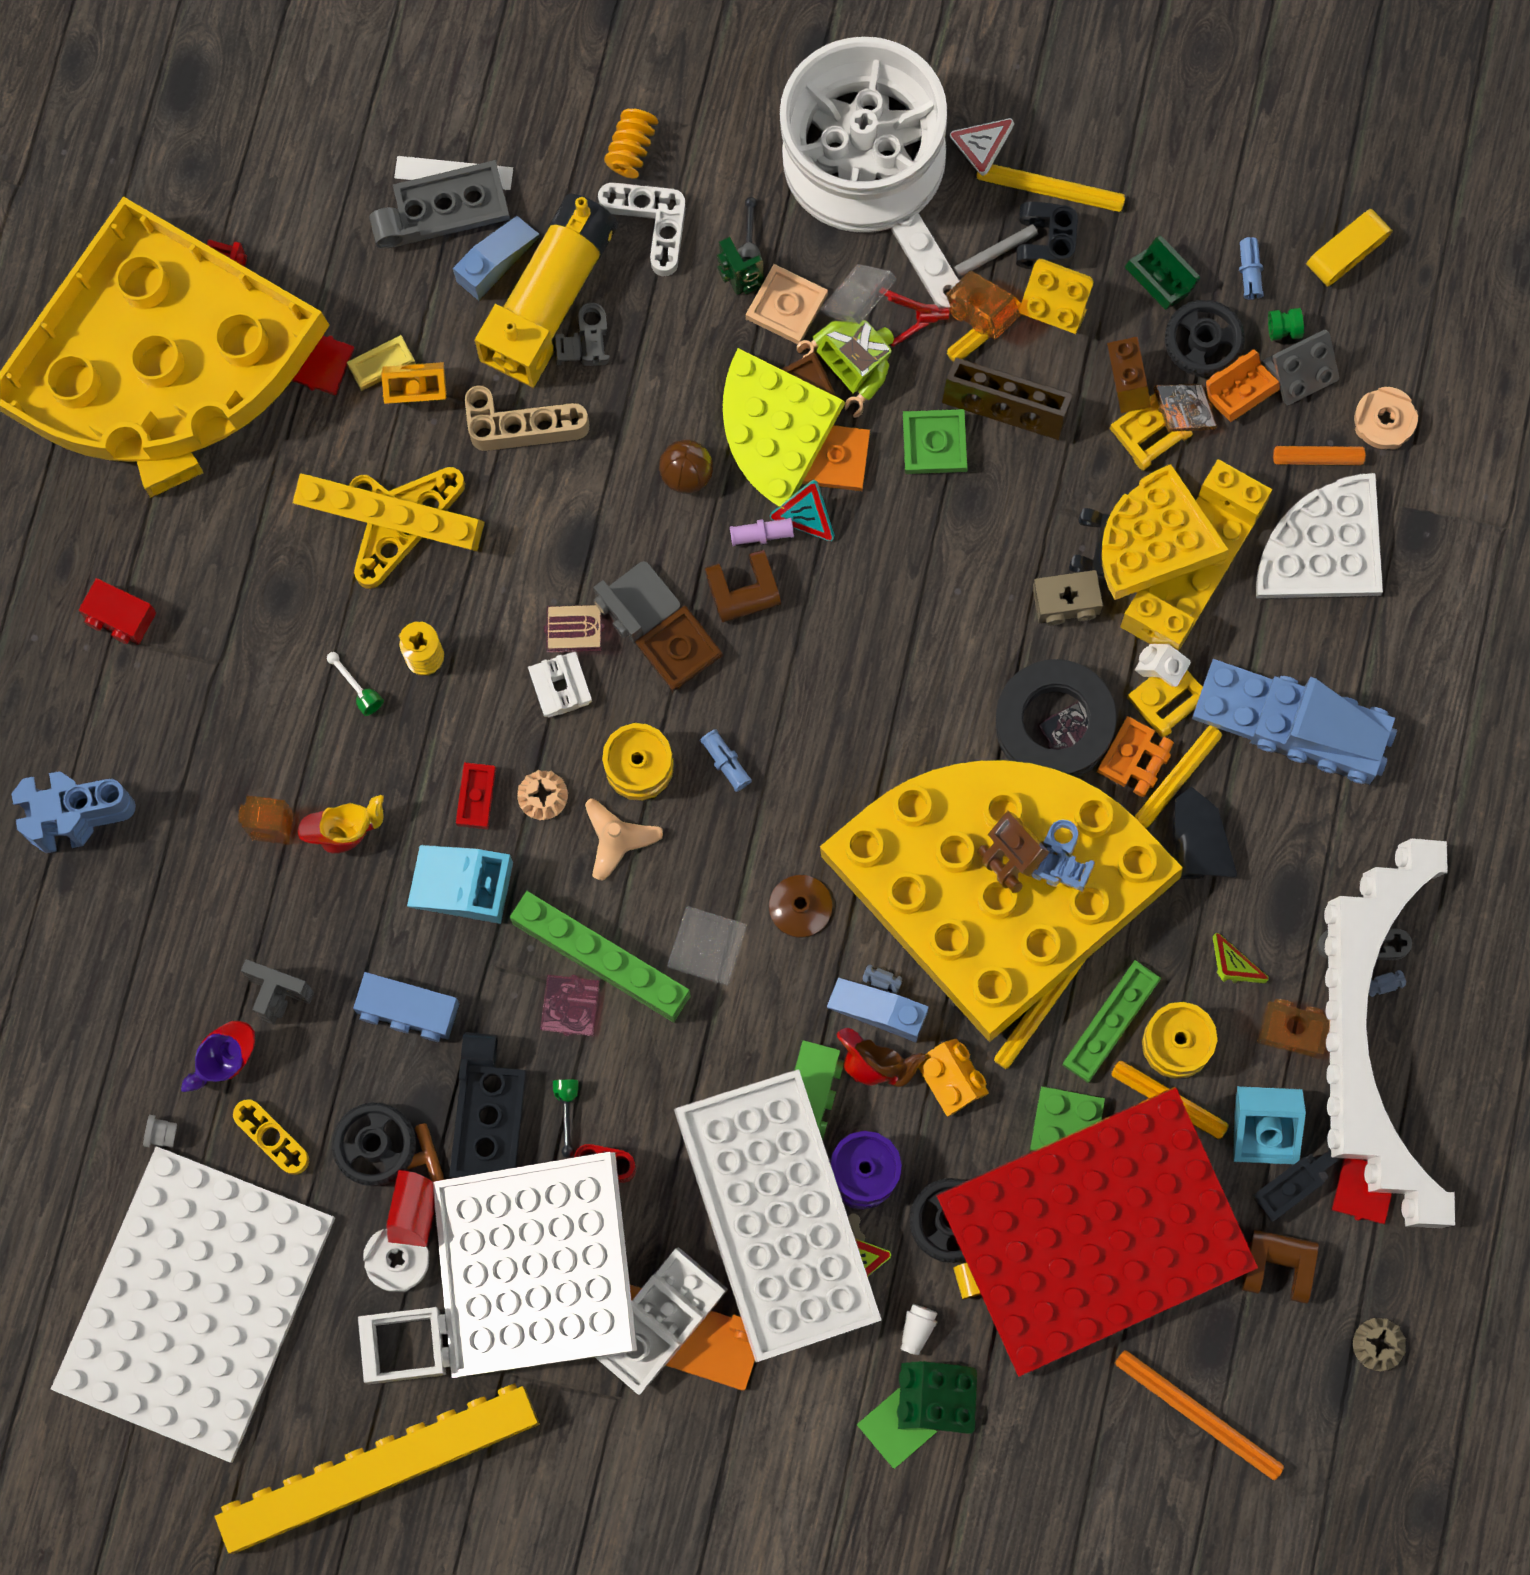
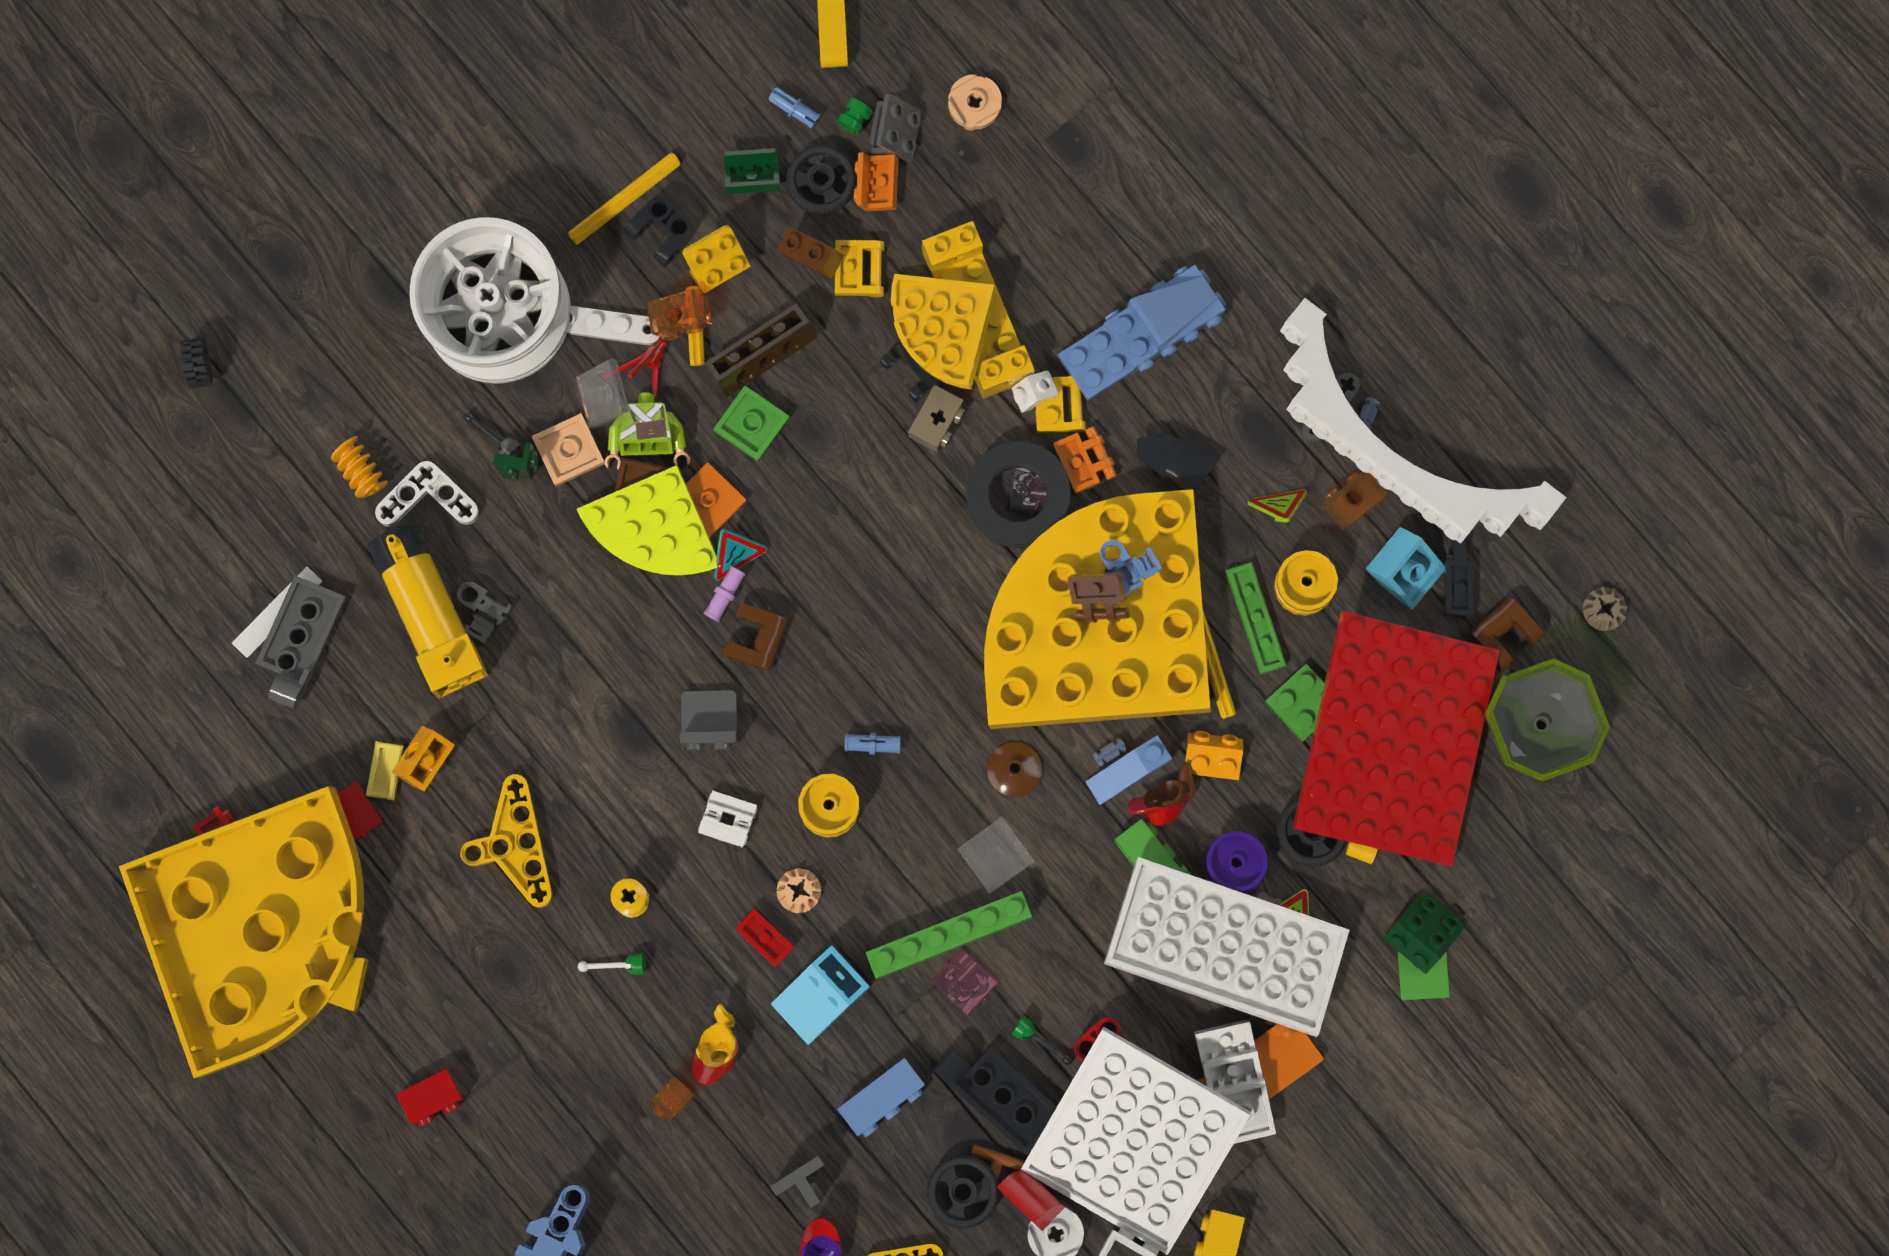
camera: 60 degrees left, 5 degrees up
yellow arch [293,473,485,552] -> none
medium blue slope [453,216,540,300] -> none
tan beam [465,386,590,451] -> none
piece [544,605,605,653] -> none
light nougat piece [585,799,663,881] -> none
reddish brown plate [635,605,723,692] -> none
reddish brown piece [659,440,713,494] -> none
white cone [900,1304,937,1355] -> none
piece [950,118,1014,176] -> none
light grey bar [953,224,1038,278] -> none
light orange axle [1111,1061,1229,1139] -> none
orange axle [1115,1350,1284,1480] -> none
yellow axle [1135,726,1222,828] -> none
piece [1153,384,1217,432] -> none
white plate [1256,473,1383,598] -> none
orange axle [1273,446,1366,465] -> none
red piece [1331,1158,1392,1225] -> none
none -> dark grey rock [1485,658,1610,782]

